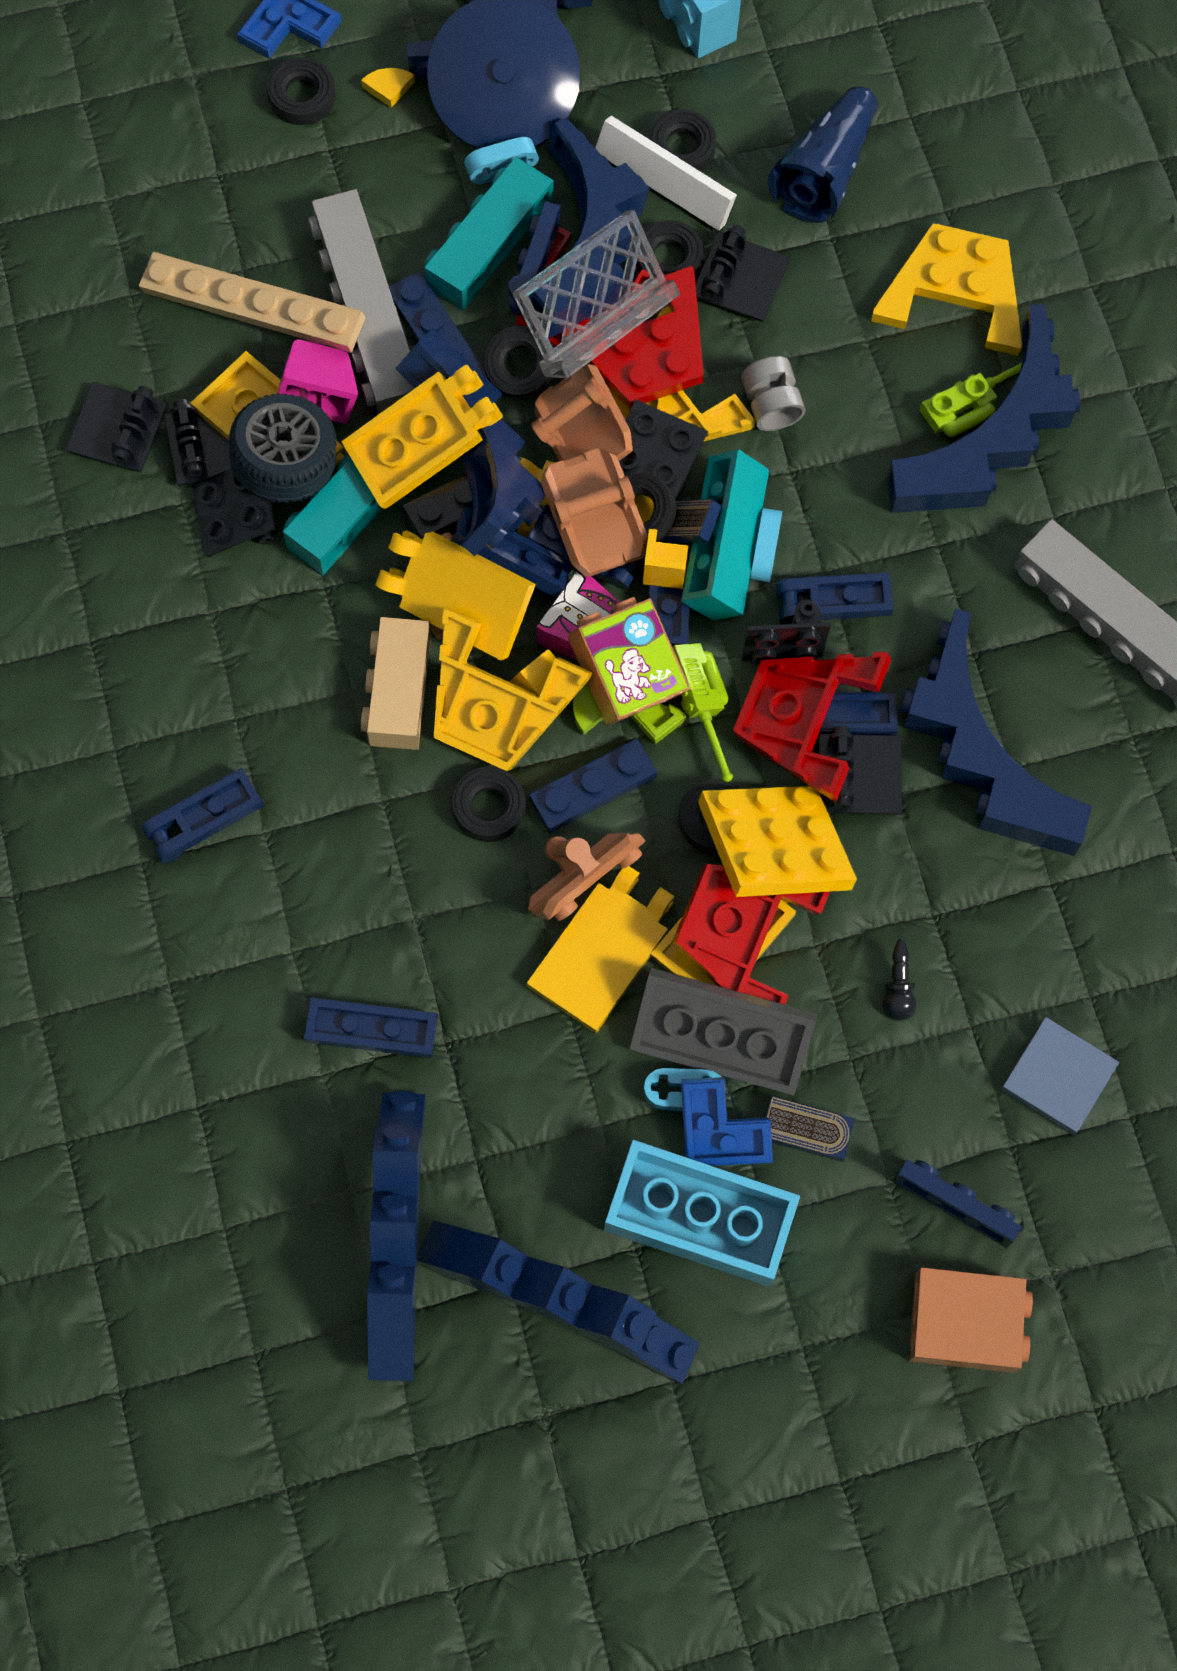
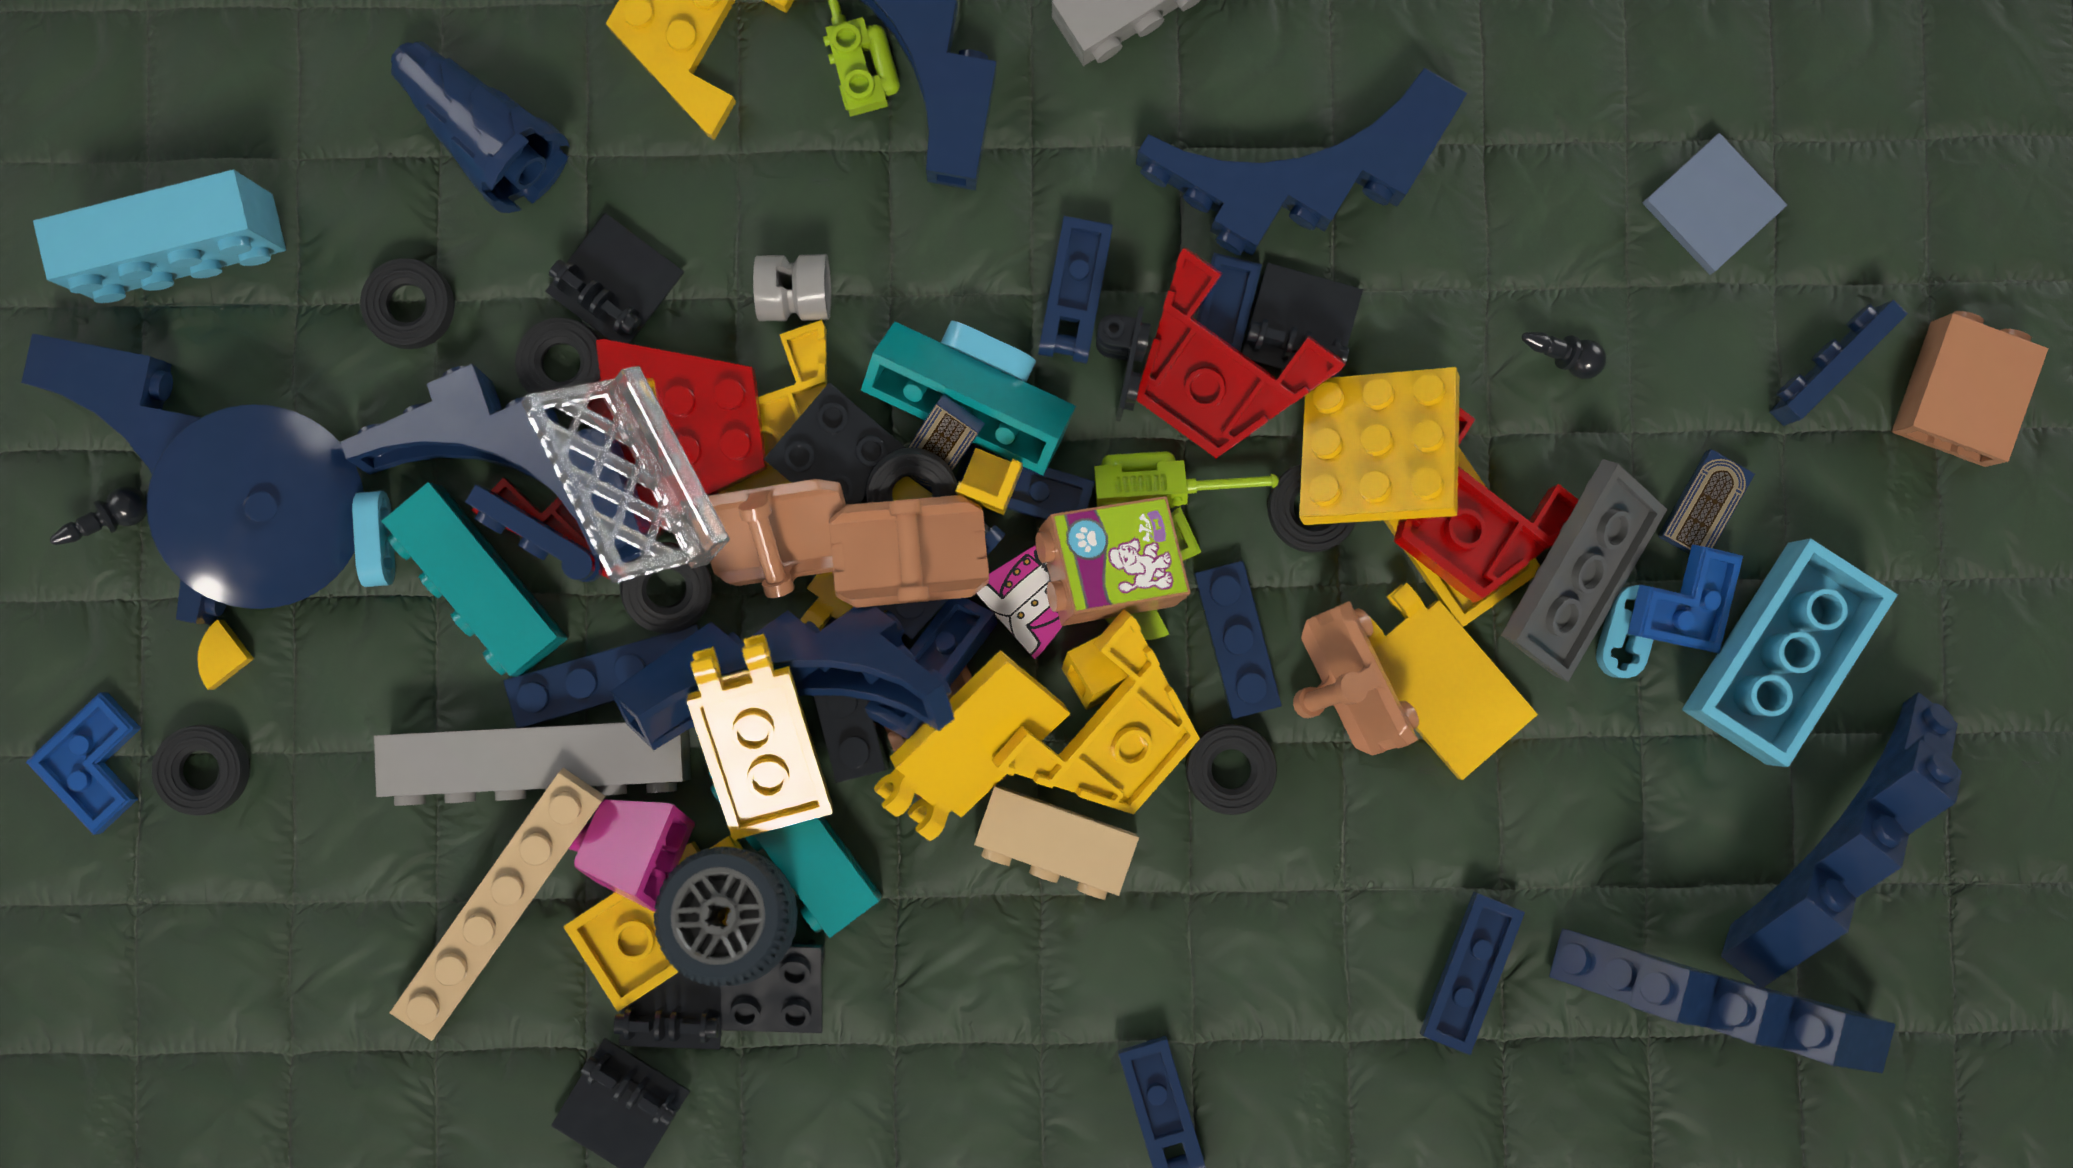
camera: 70 degrees left, 15 degrees up
white tile [595,116,737,231] -> none

